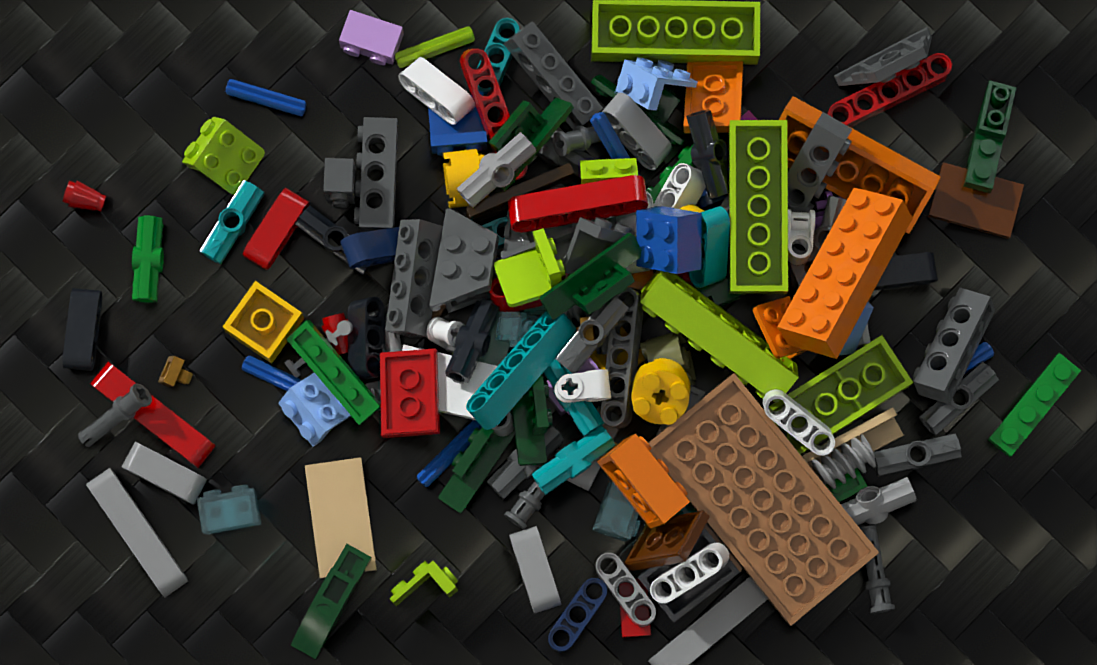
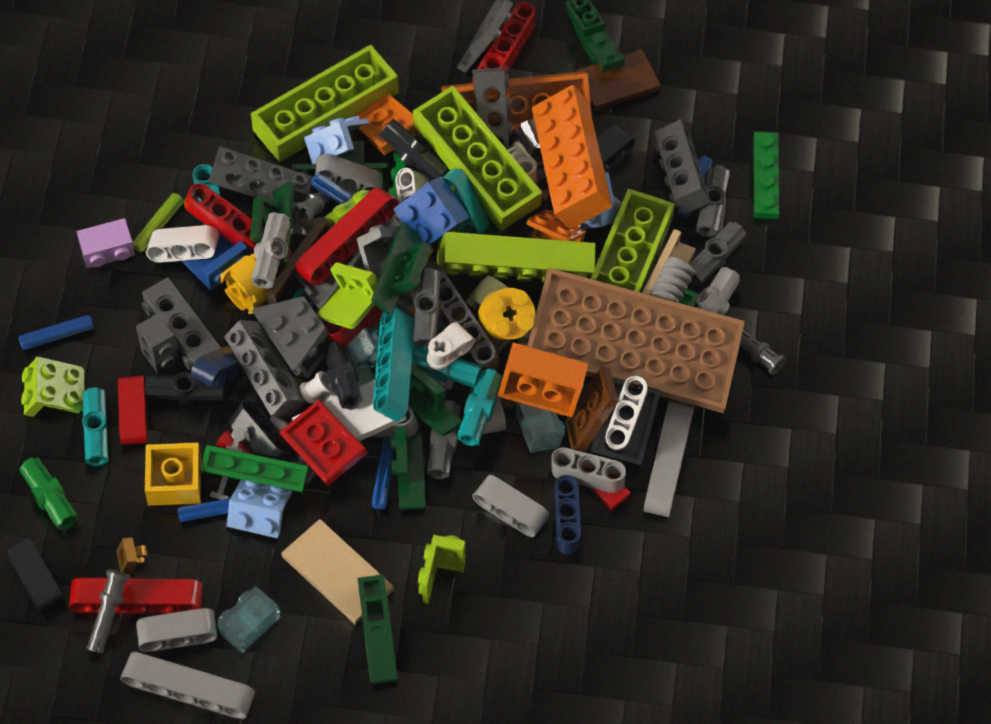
camera: 35 degrees left, 20 degrees down
dark grey pin [504,449,561,530] -> none
white beam [763,389,835,456] -> none

